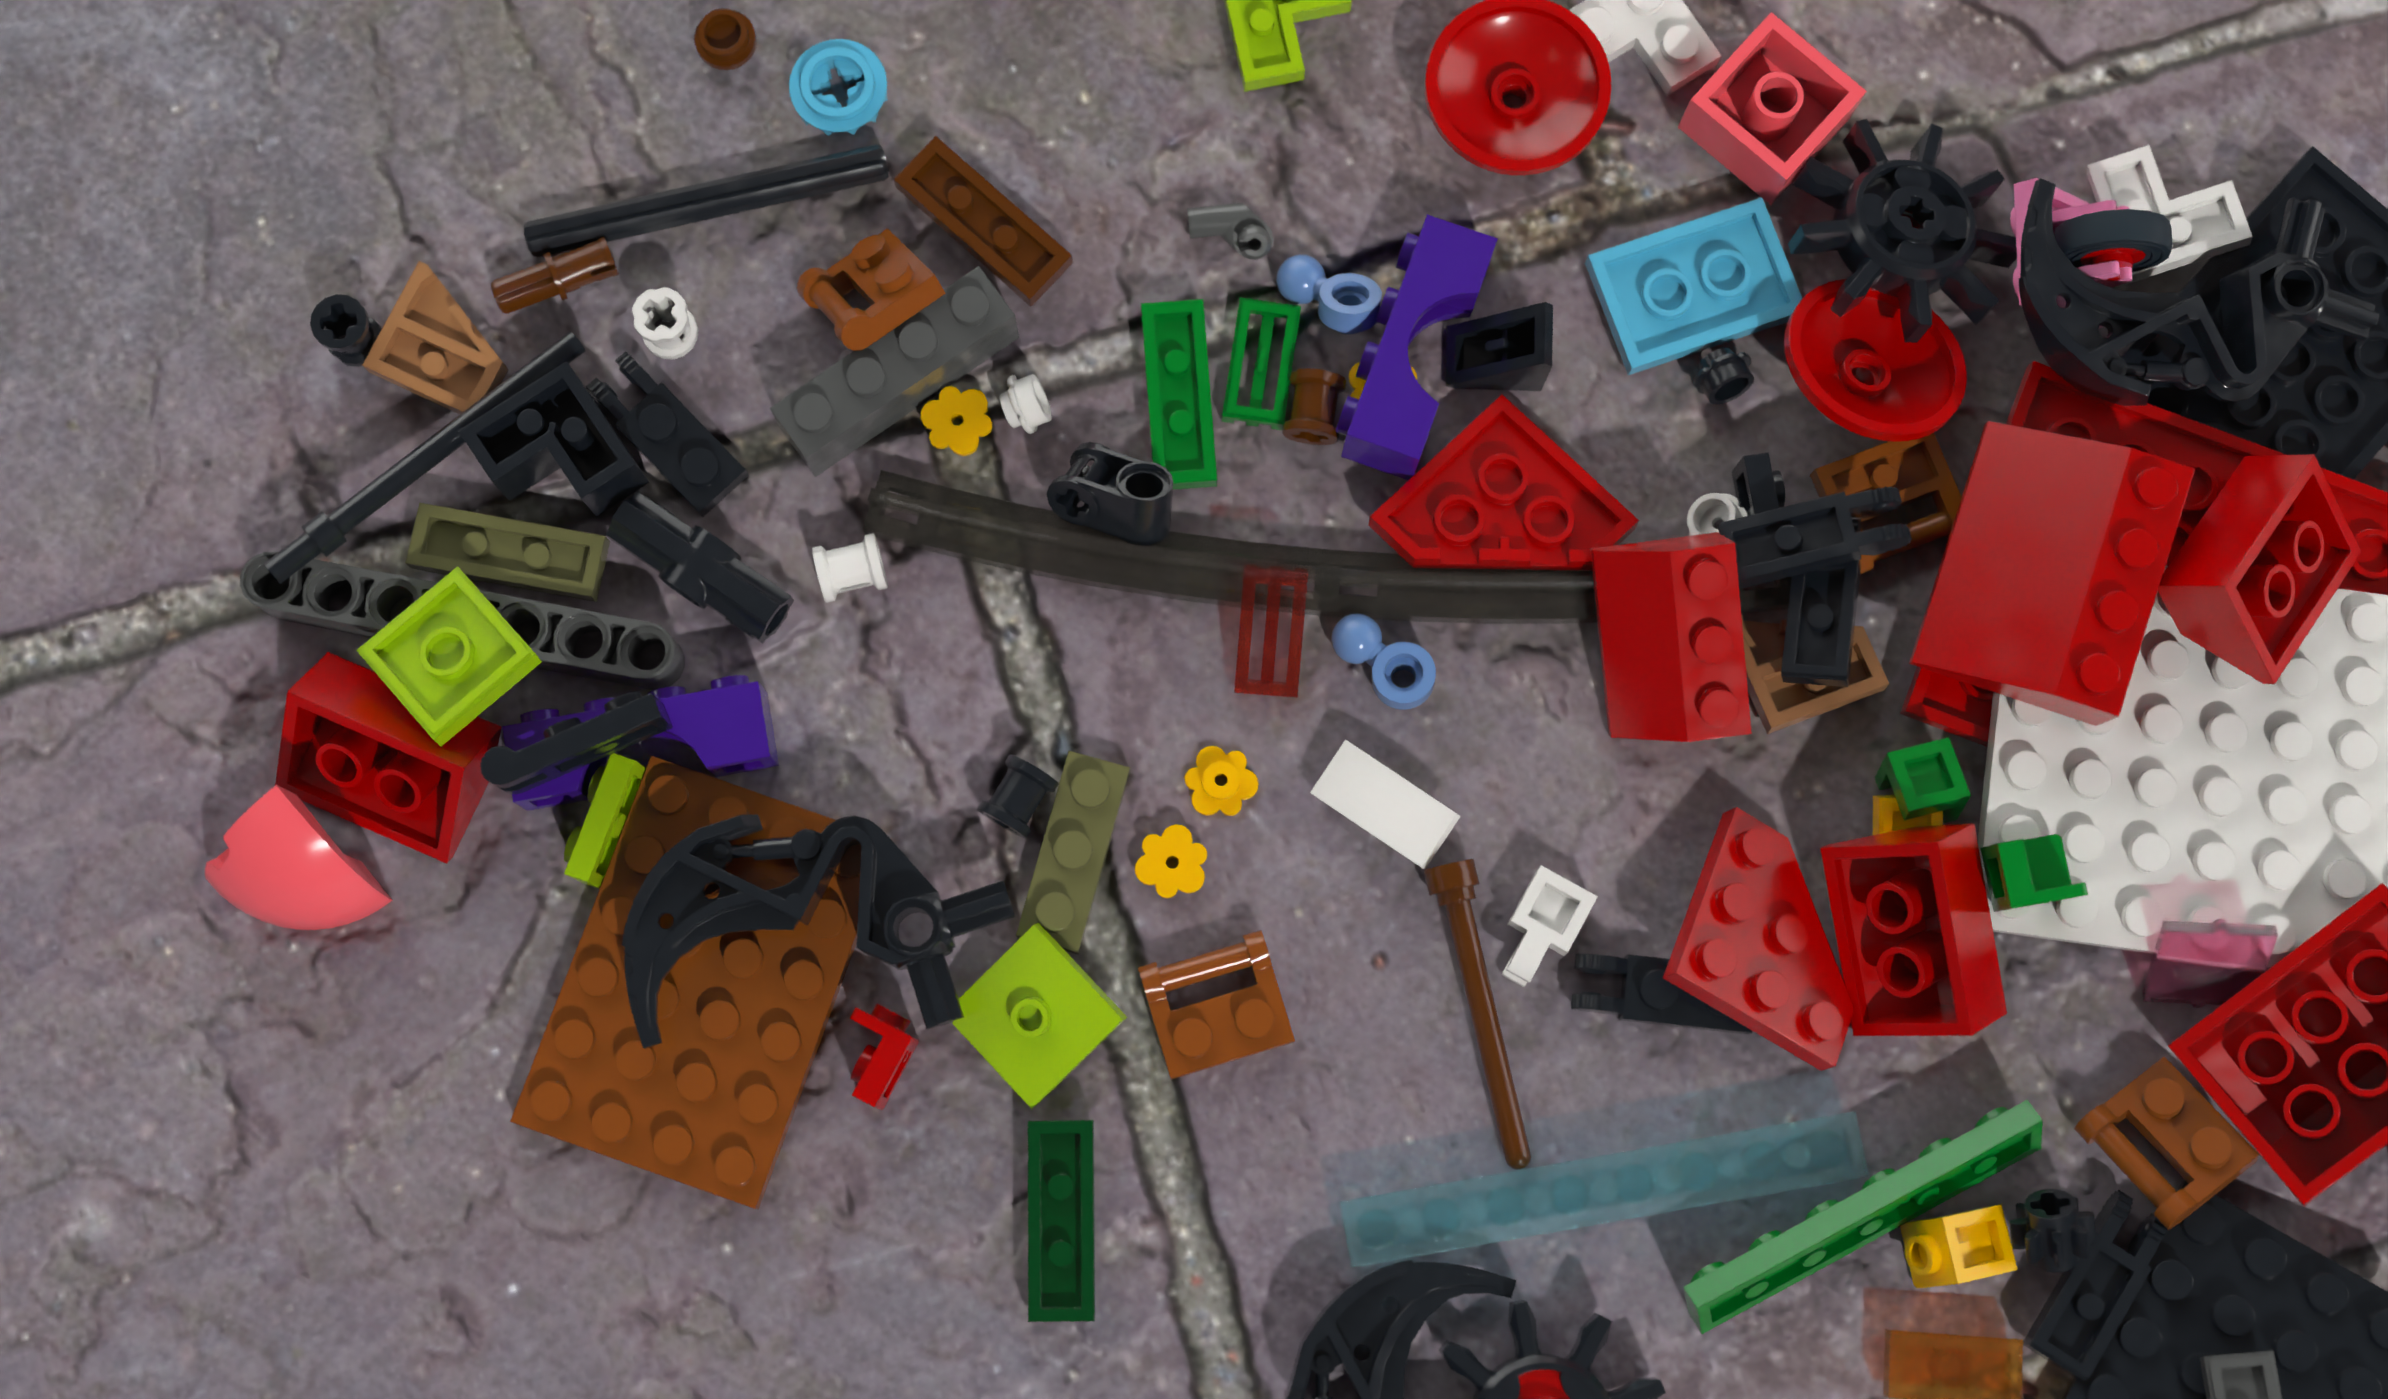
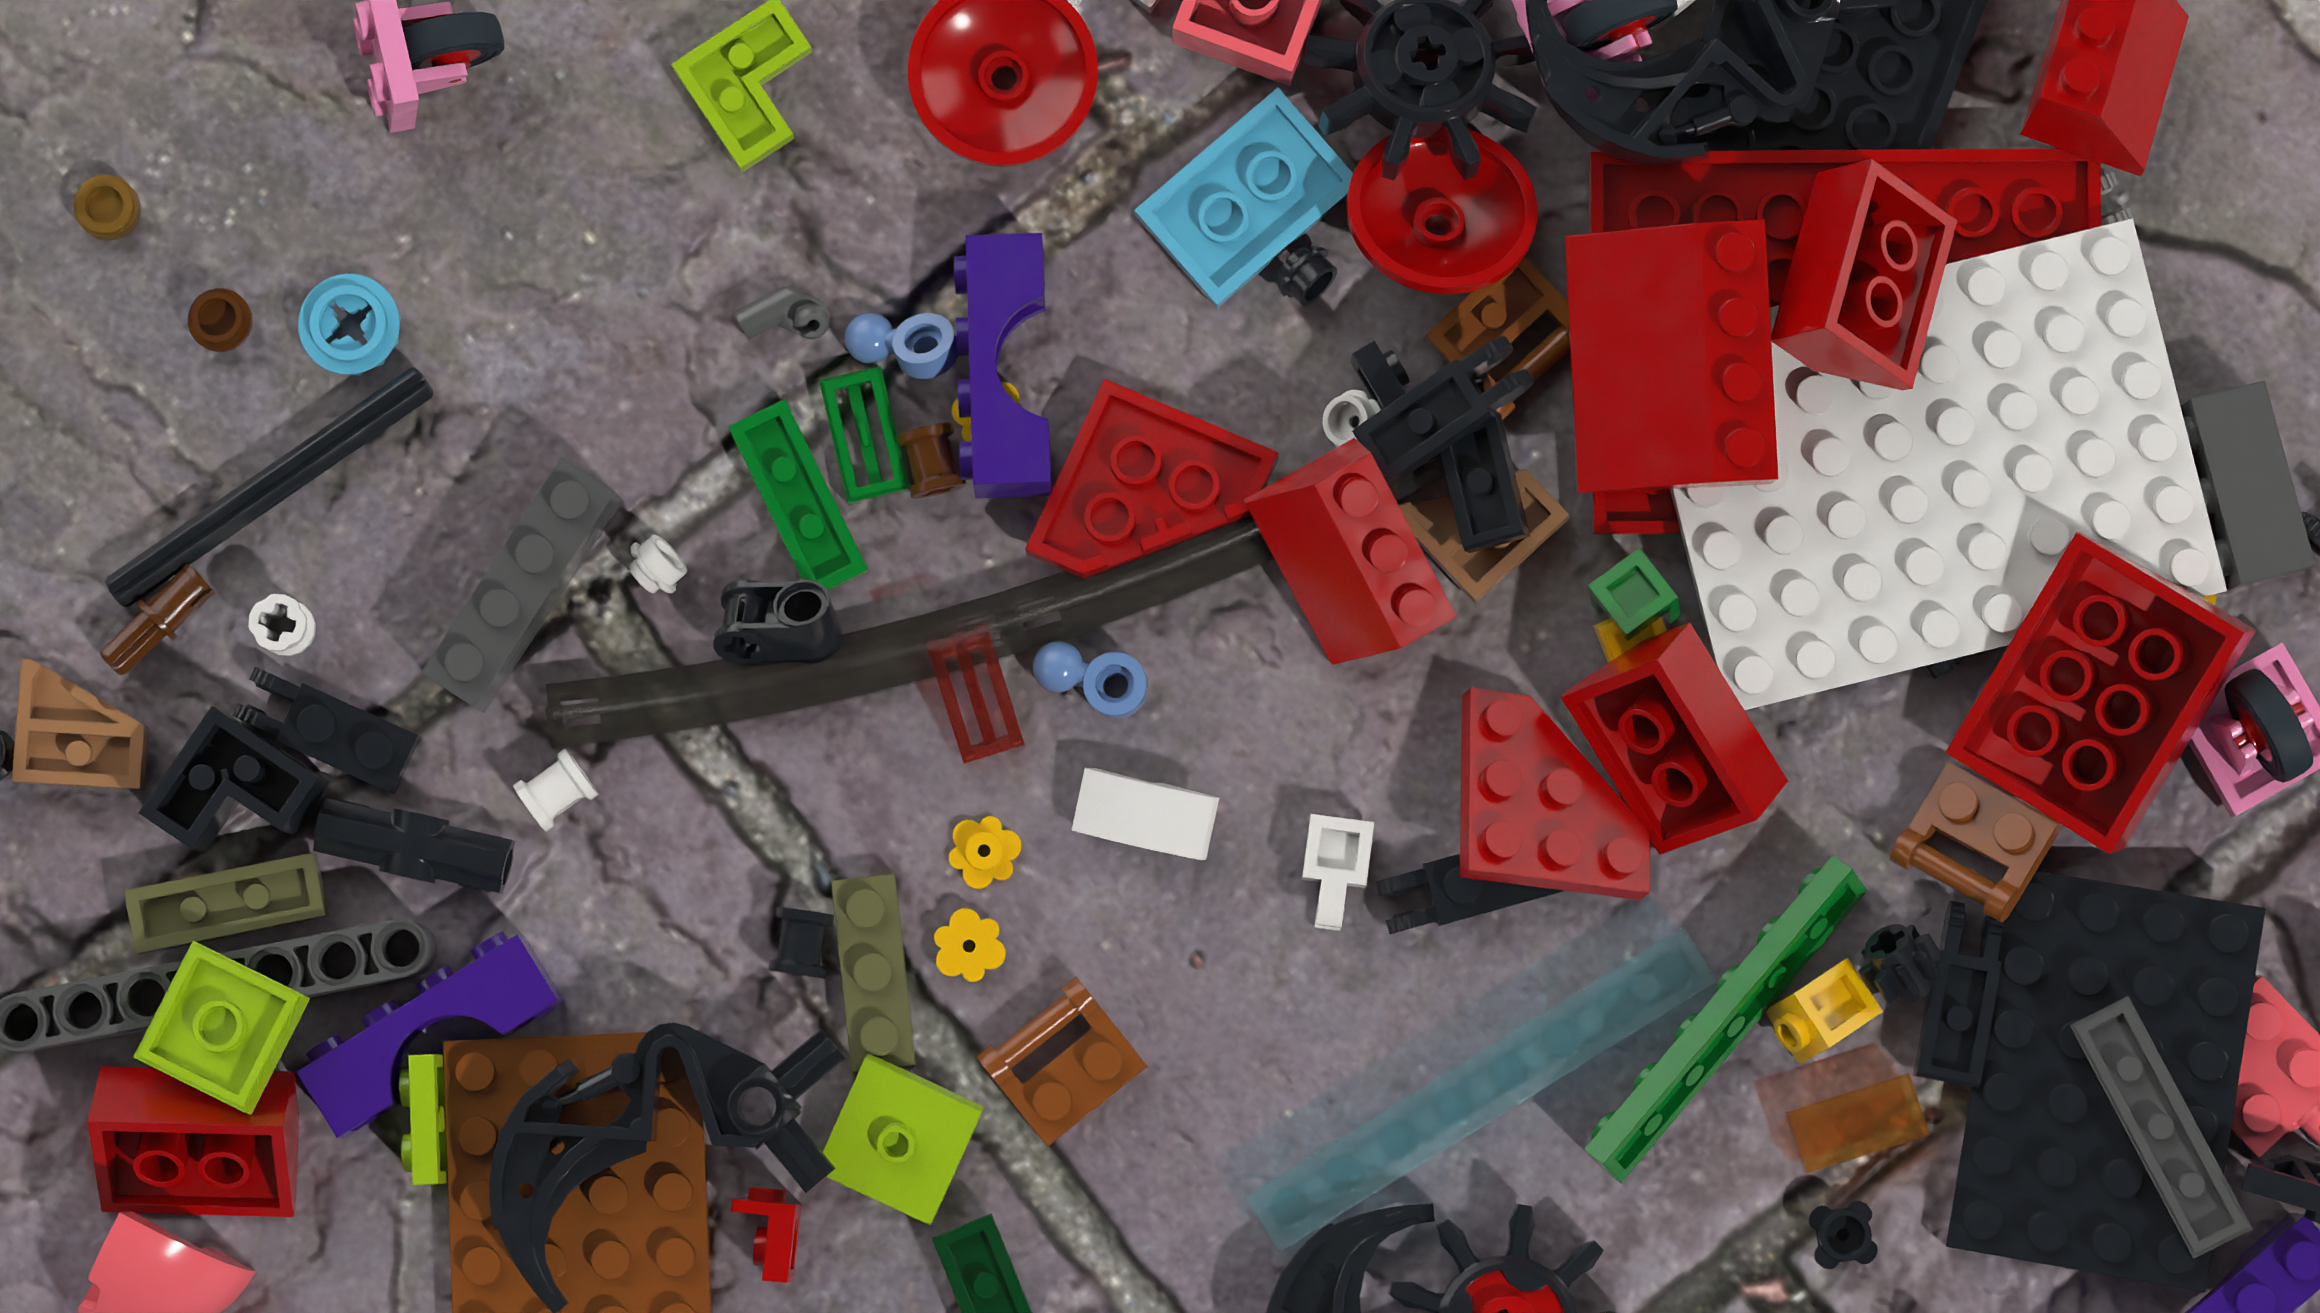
camera: 20 degrees left, 5 degrees up
black bar [264,331,585,584] -> none
black plate [480,691,673,794] -> none
dark orange plate [797,228,946,351] -> none
reddish brown plate [893,136,1073,307] -> none
yellow plant [920,386,992,456] -> none
reddish brown piece [1423,859,1531,1170] -> none
black slope [1446,302,1553,391] -> none
green panel [1980,834,2088,912] -> none
clear pink piece [2142,919,2278,1008] -> none

